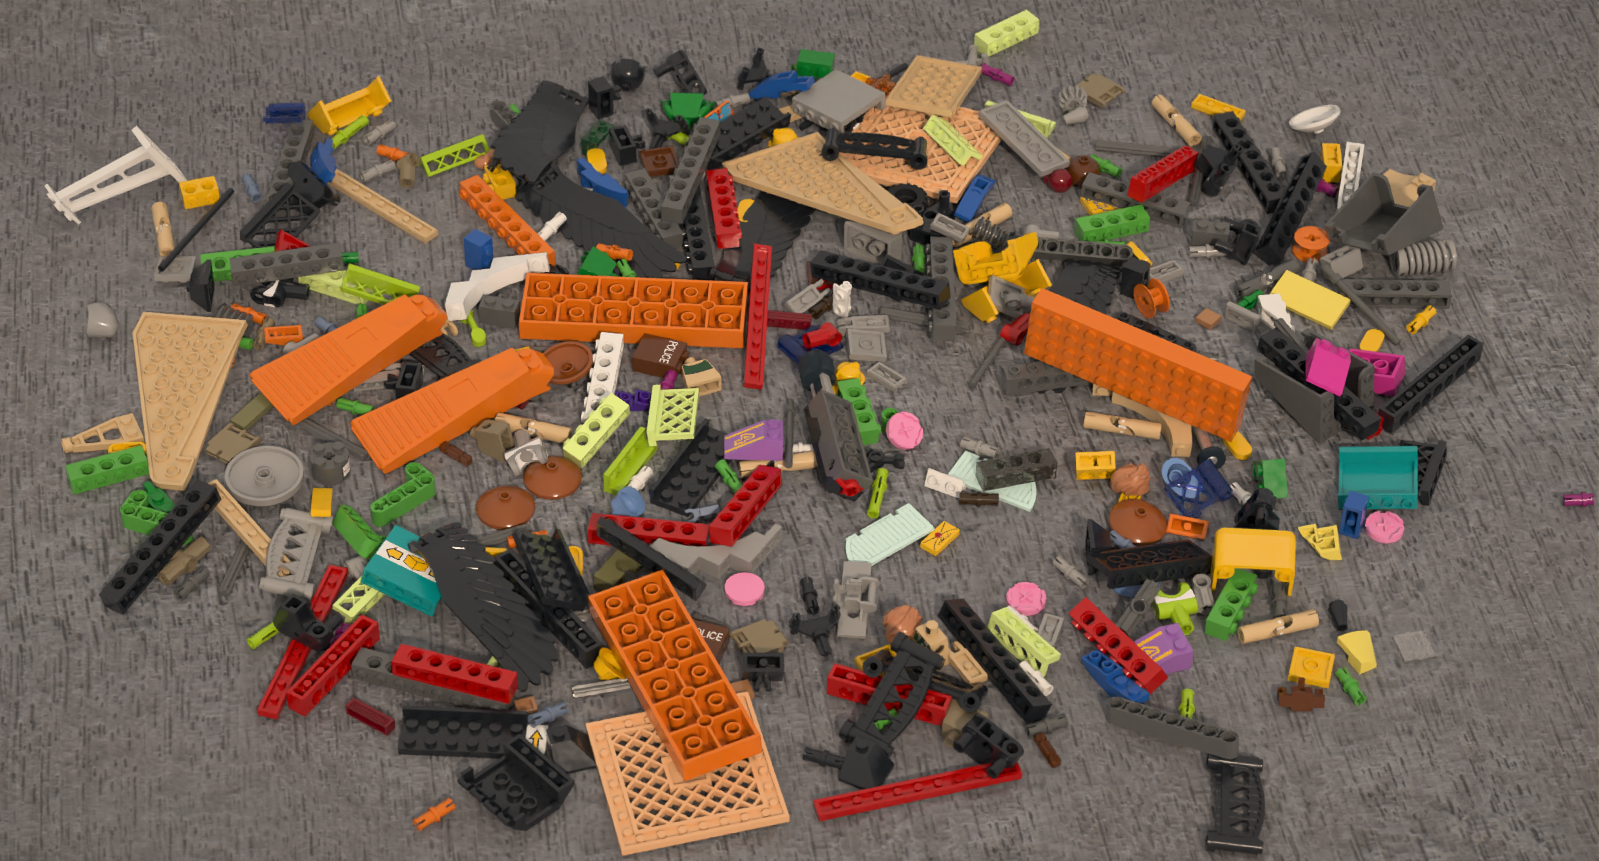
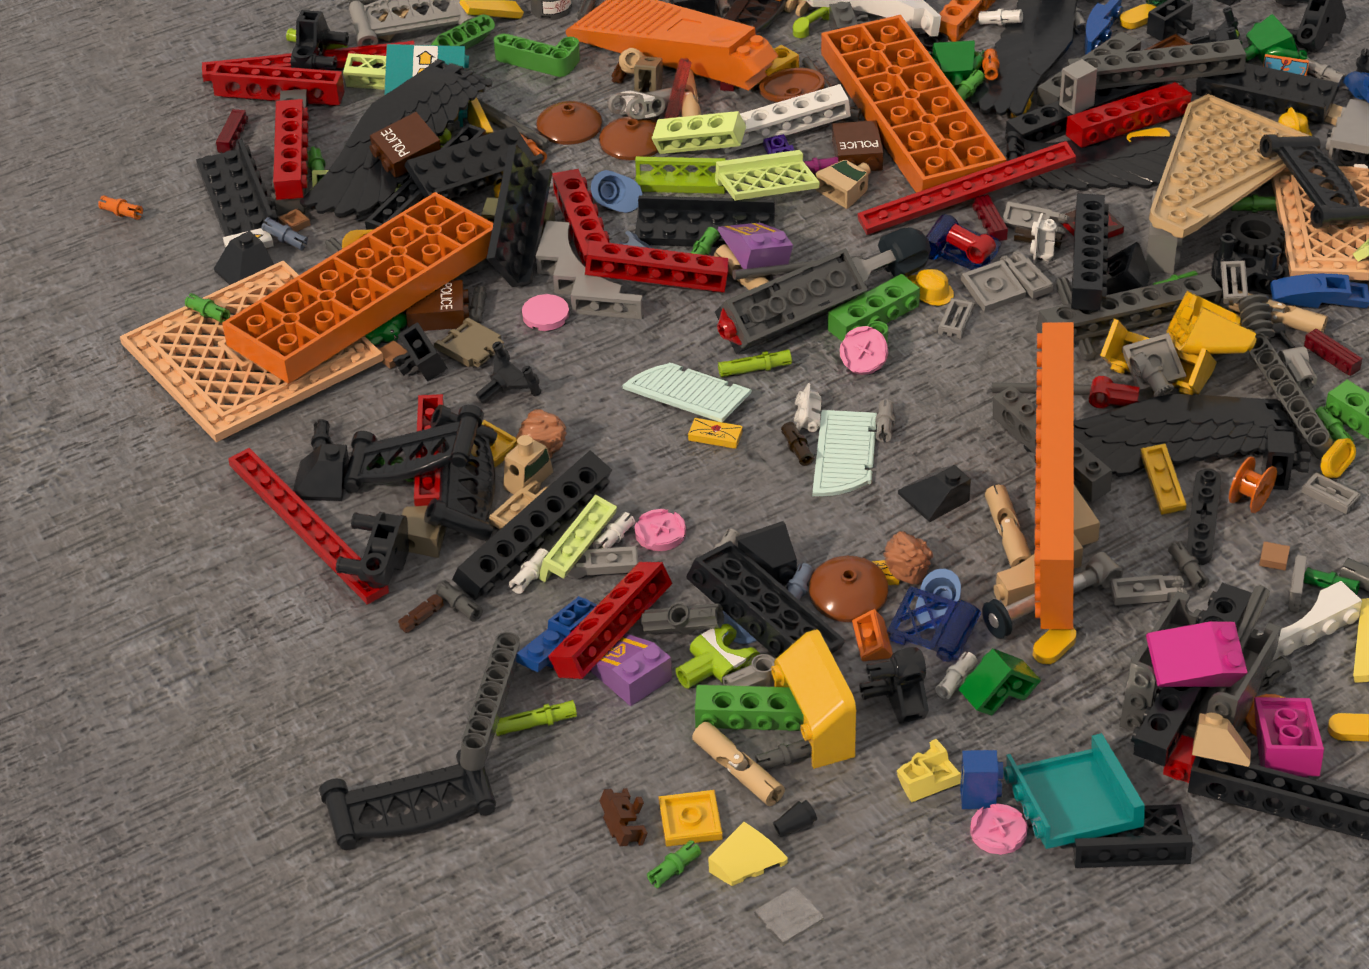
camera: 70 degrees right, 0 degrees up
black slope [457,734,575,831] -> none
white pin [626,466,653,491] -> none
black pin [800,577,820,614] -> none
light grey piece [832,561,879,639] -> none
black piece [865,448,905,473] -> none
clear smoke brick [975,448,1058,492] -> none
yellow brick [1075,451,1116,480] -> none
none -> bright green pin [185,293,230,323]
none -> reddish brown brick [369,112,441,178]
none -> tan animal [619,48,644,74]
none -> clear red axle [664,58,692,119]
none -> black slope [898,465,971,522]
none -> light grey brick [1059,59,1097,114]
none -> tan slope [1192,713,1251,767]
none -> dark red piece [1304,328,1362,376]

